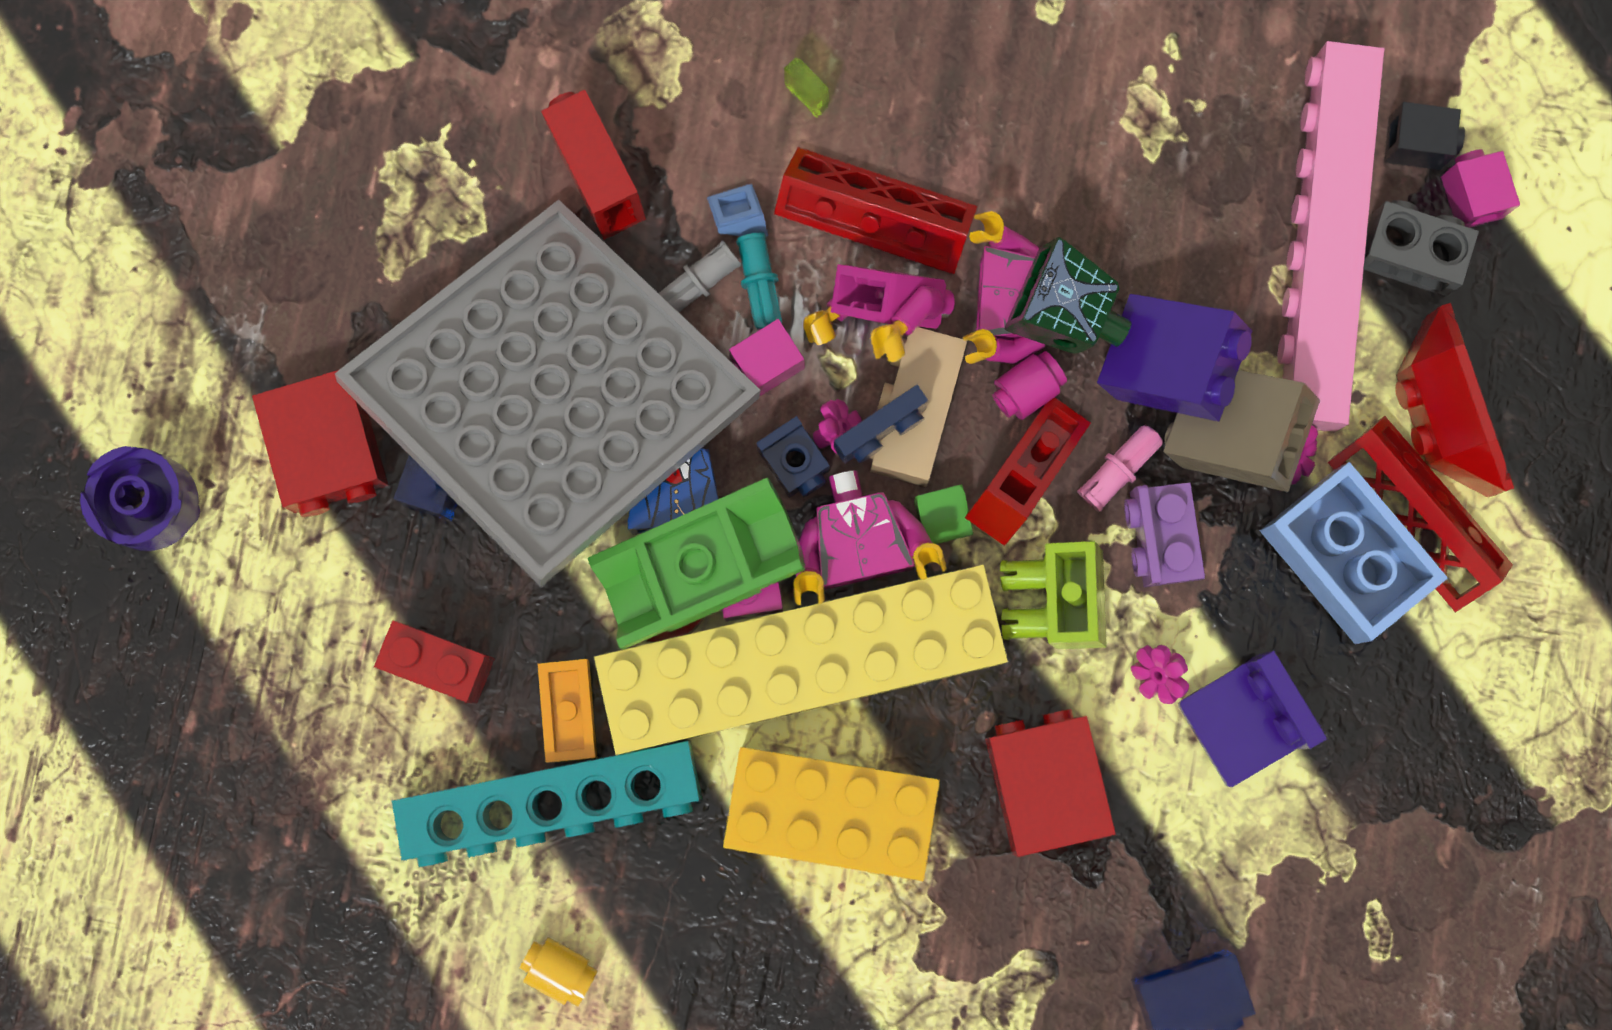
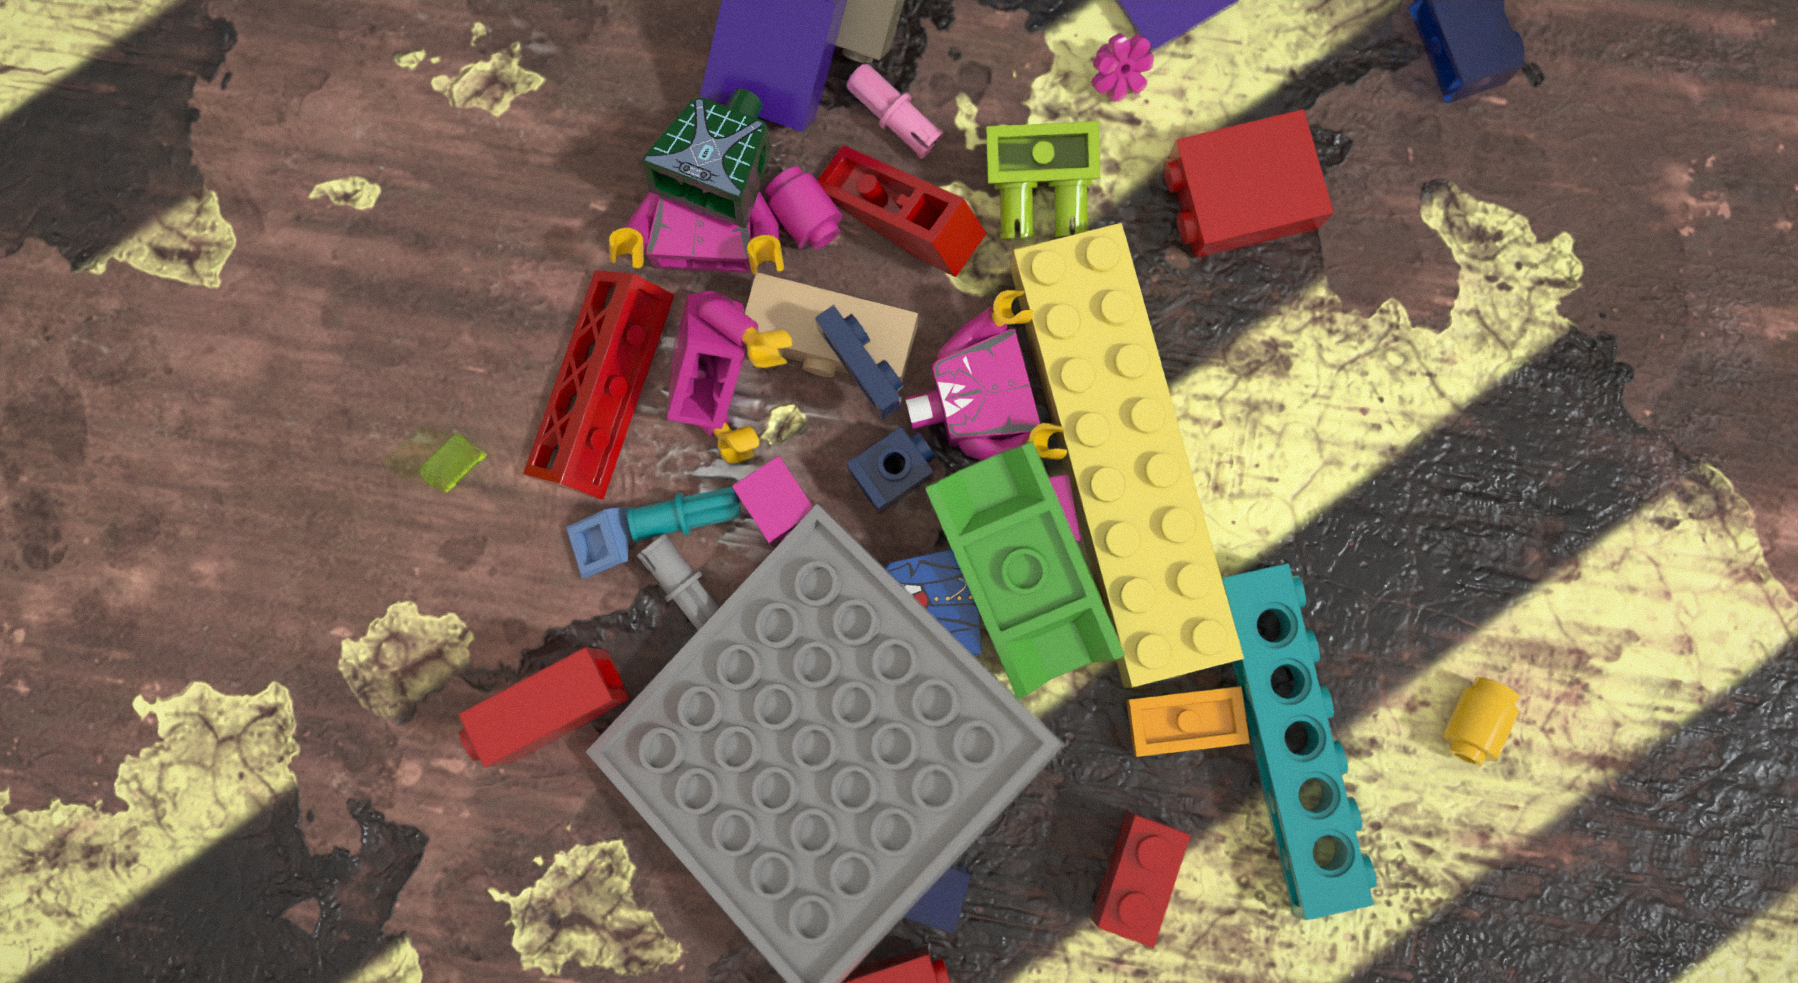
camera: 90 degrees left, 0 degrees up
yellow brick [723,747,939,881] -> none
dark pink plant [813,399,862,458] -> none
bright green slope [914,484,973,545] -> none
medium lavender bracket [1124,482,1205,587] -> none

